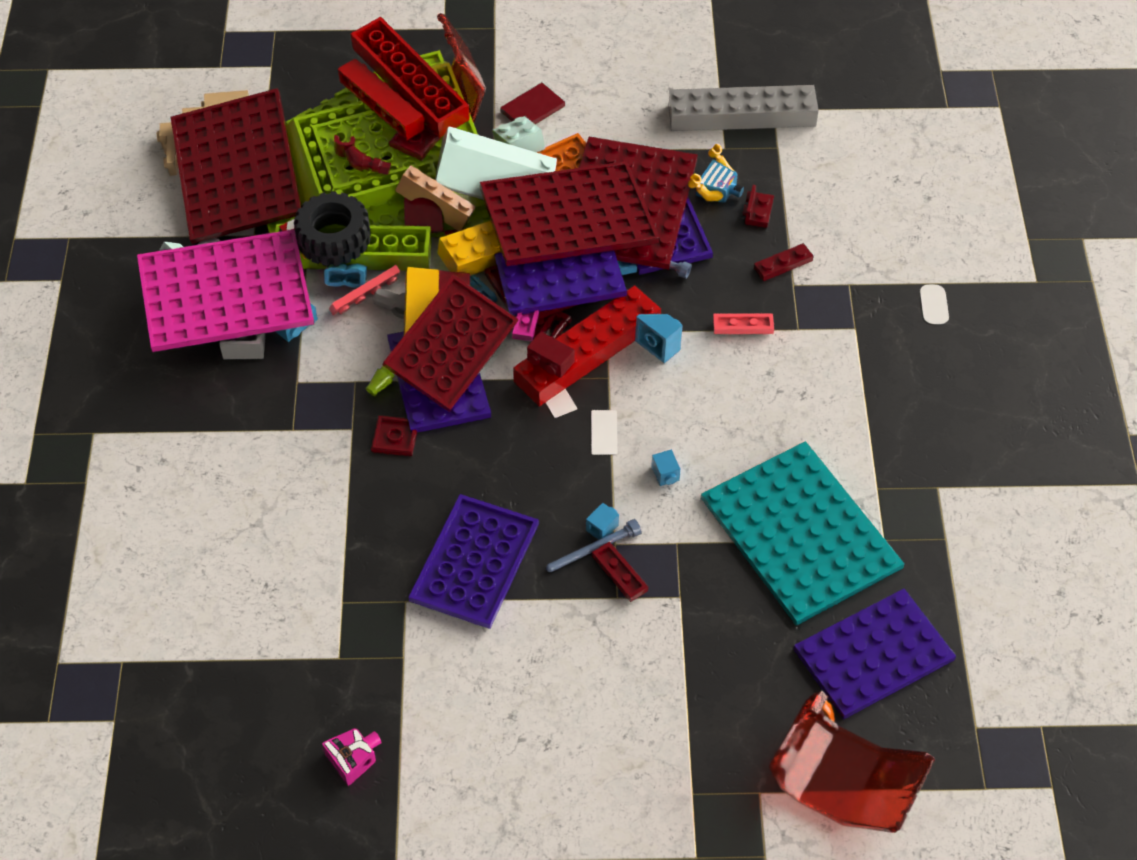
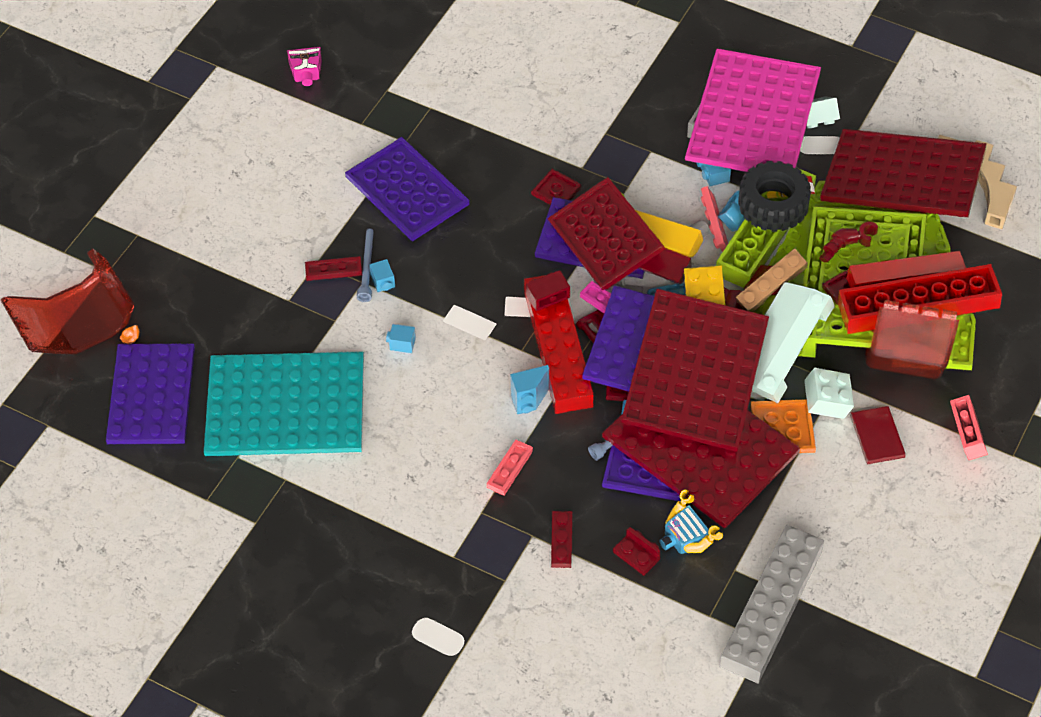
camera: 120 degrees right, 0 degrees up
none -> coral brick [950,395,988,460]

